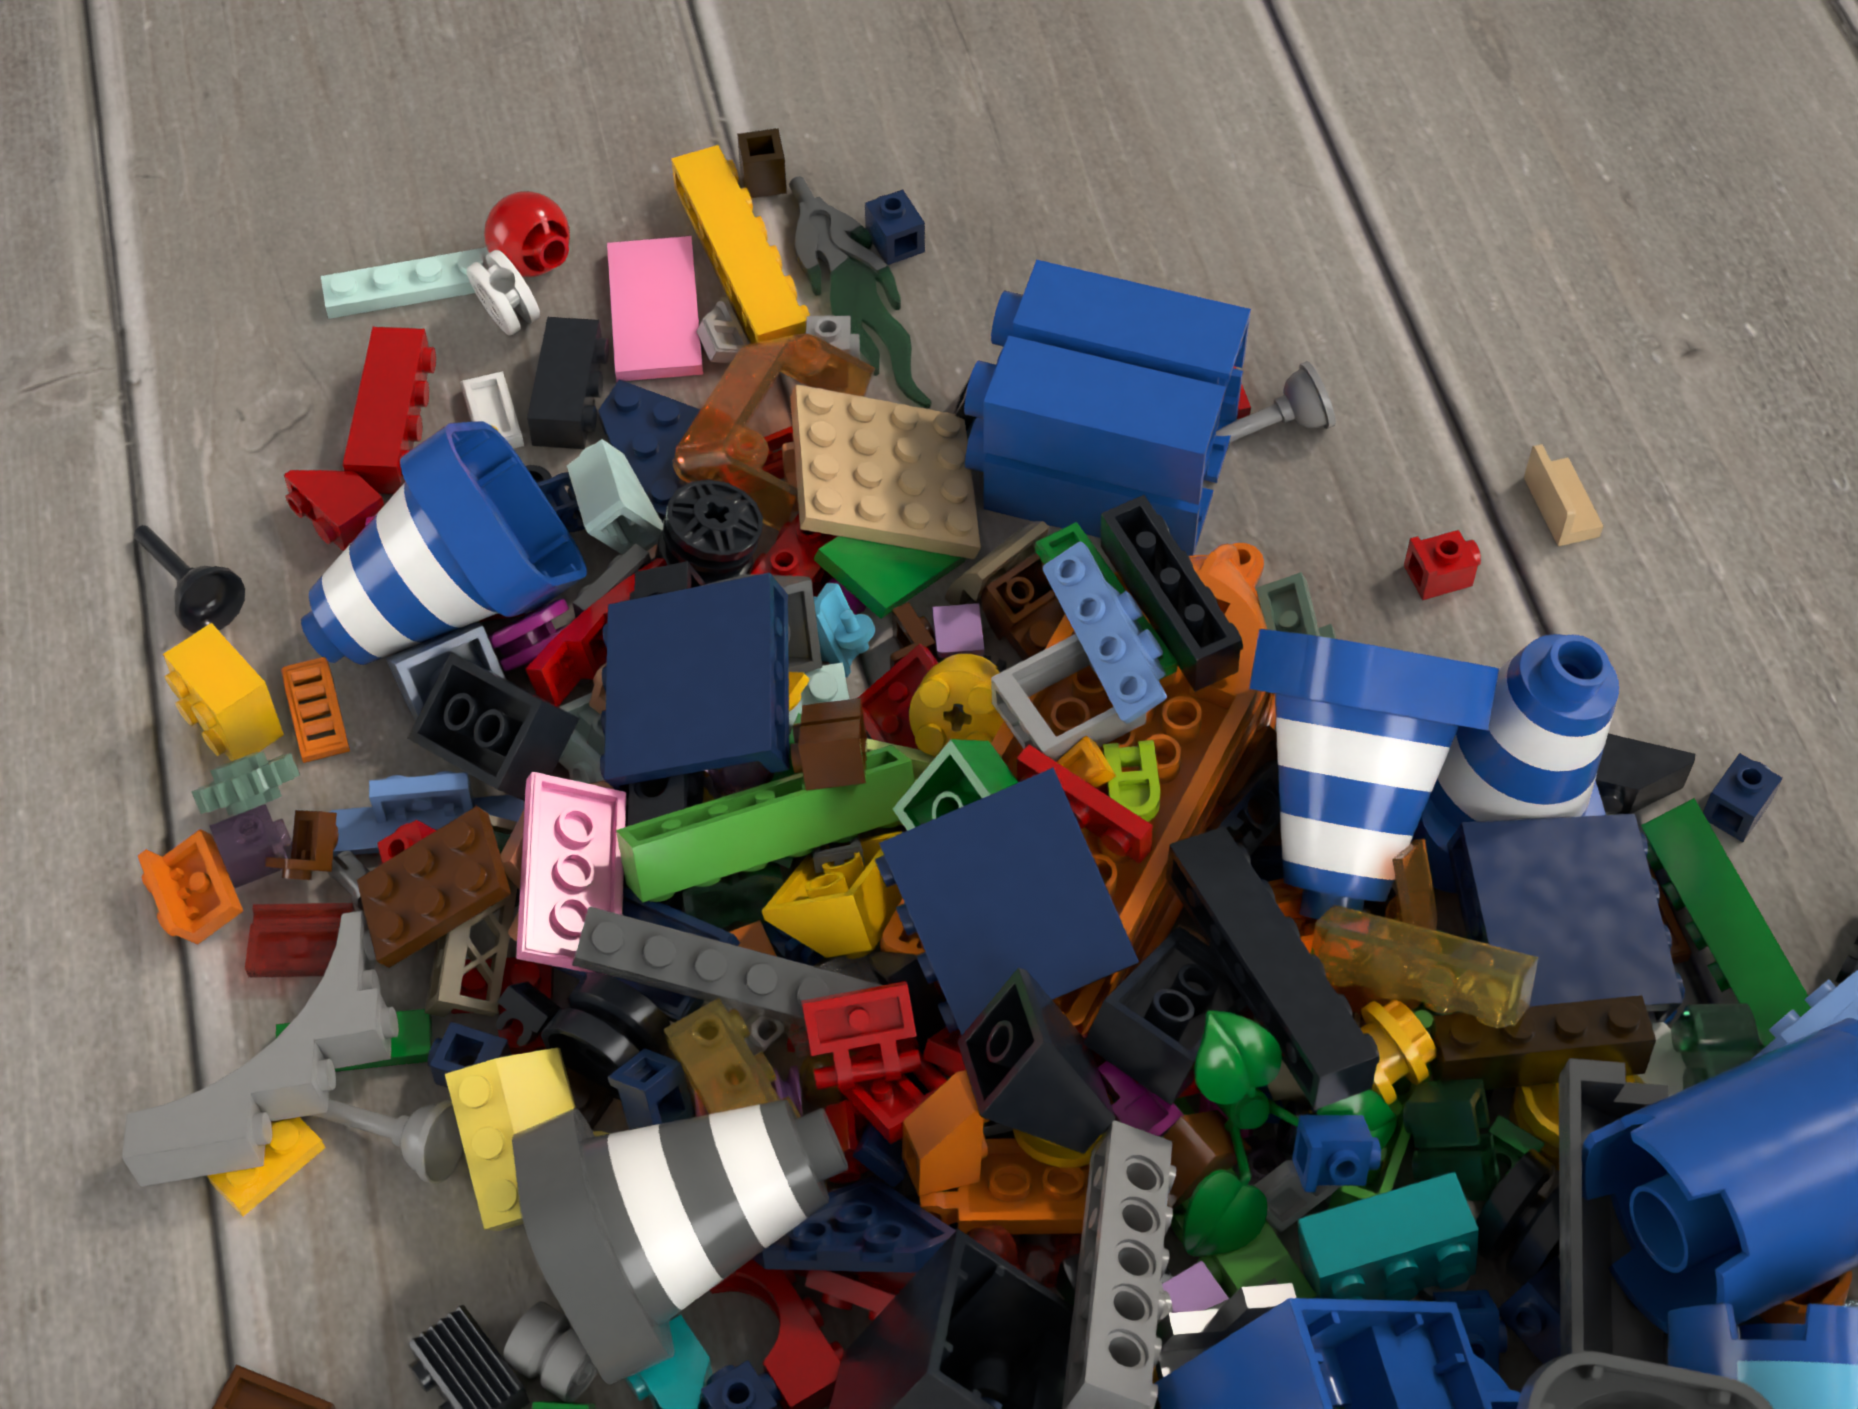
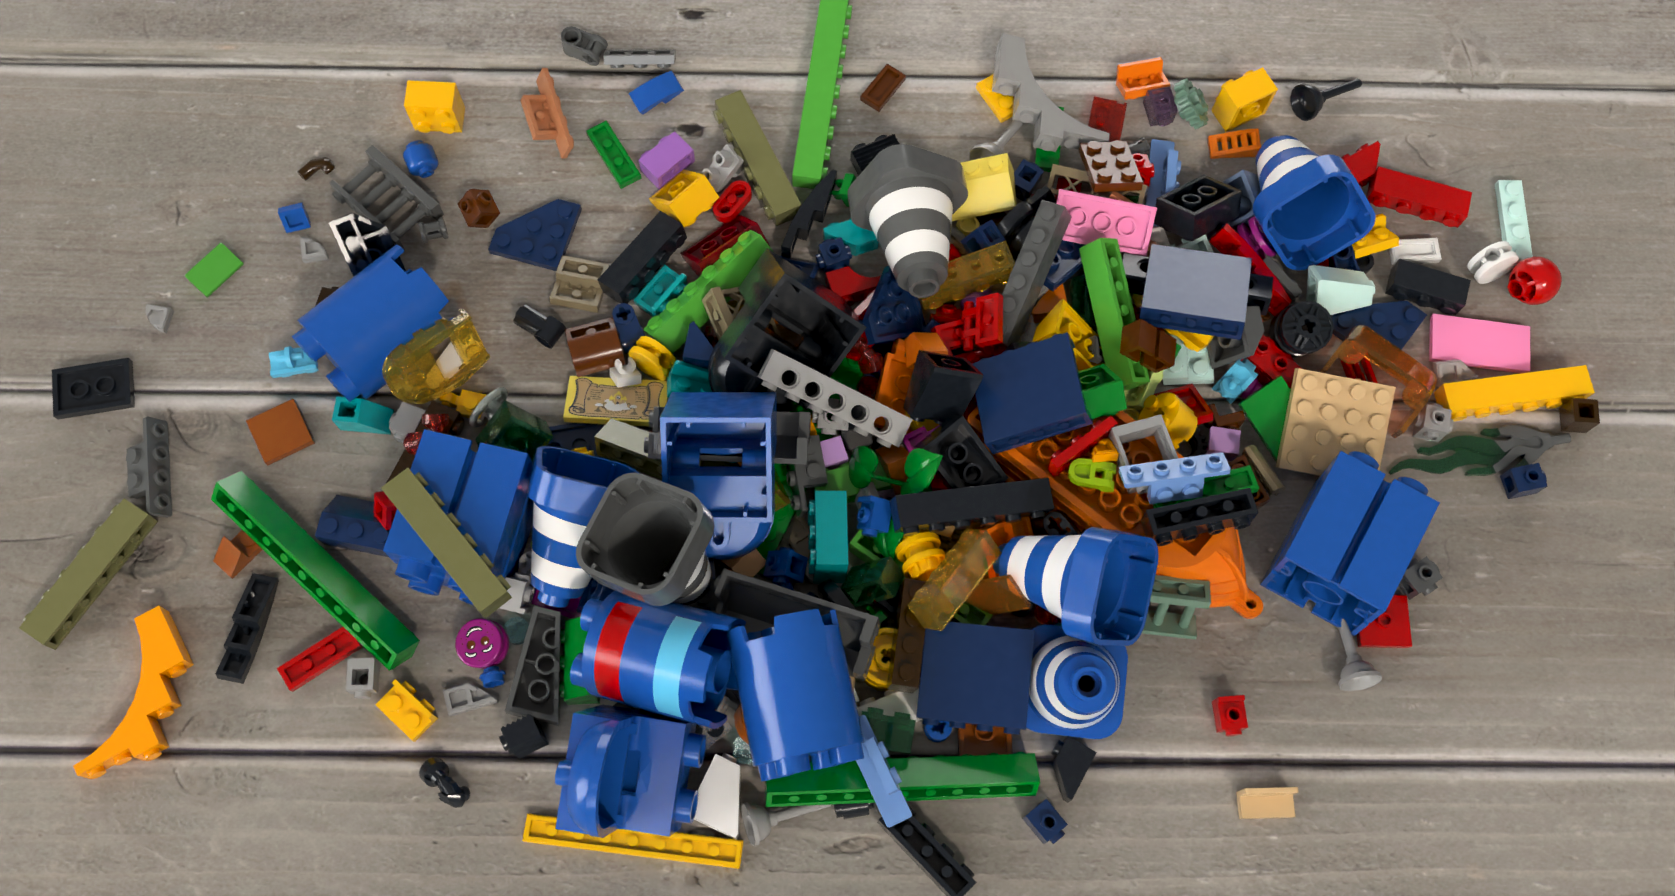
camera: 100 degrees right, 15 degrees up
reddish brown bracket [265,810,339,880] -> none

